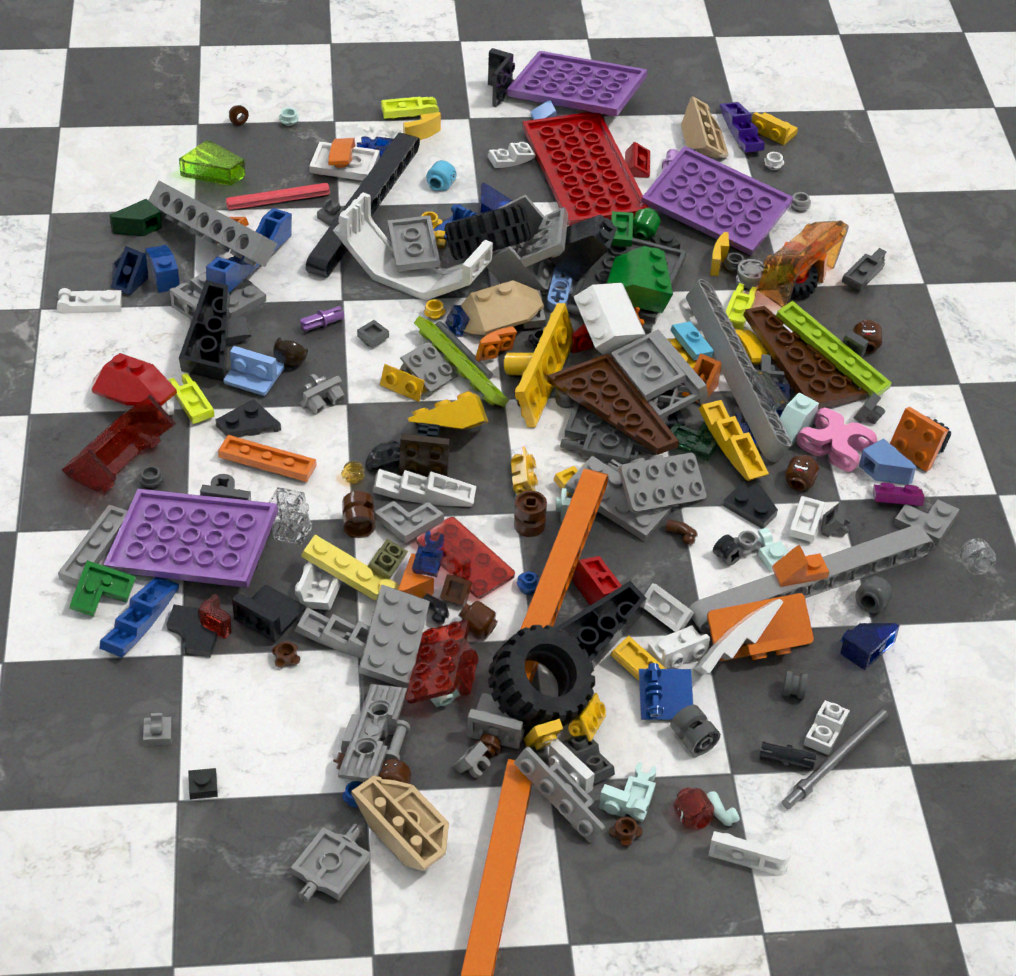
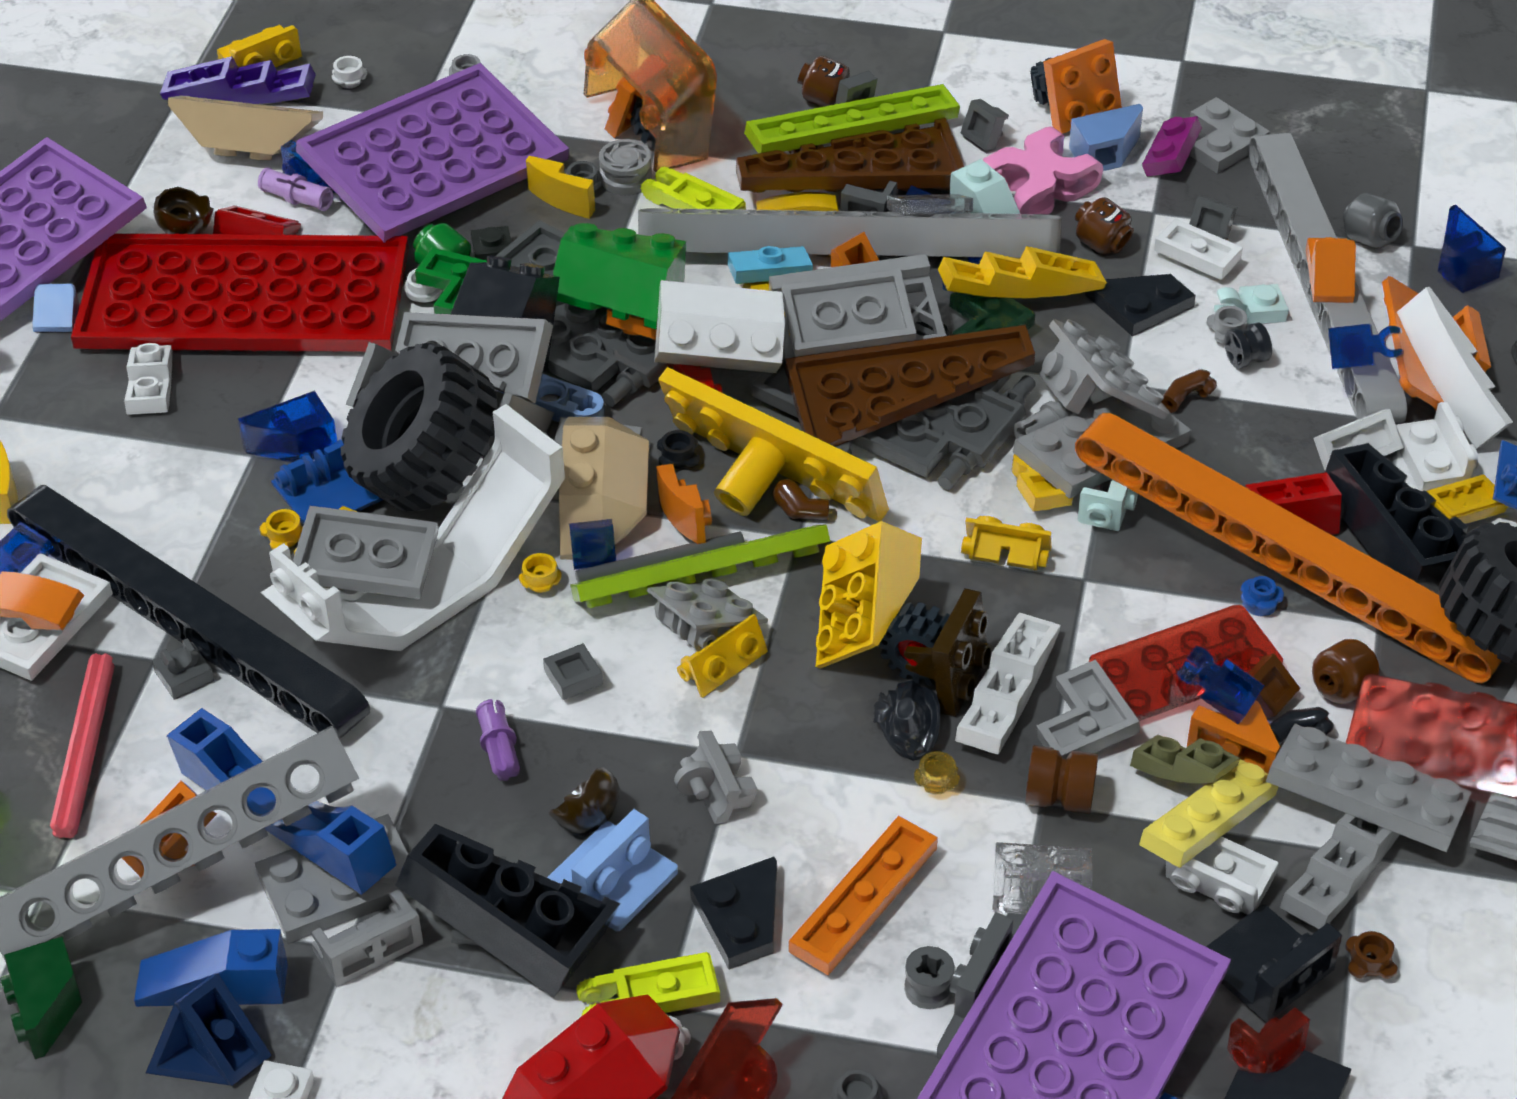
camera: 70 degrees left, 0 degrees up
medium azure head [426,160,457,191] -> none
reddish brown wheel [514,490,547,537] -> none
clear head [959,538,996,575] -> none
none -> dark brown hair [153,187,214,234]
none -> clear blue plate [1328,323,1404,370]

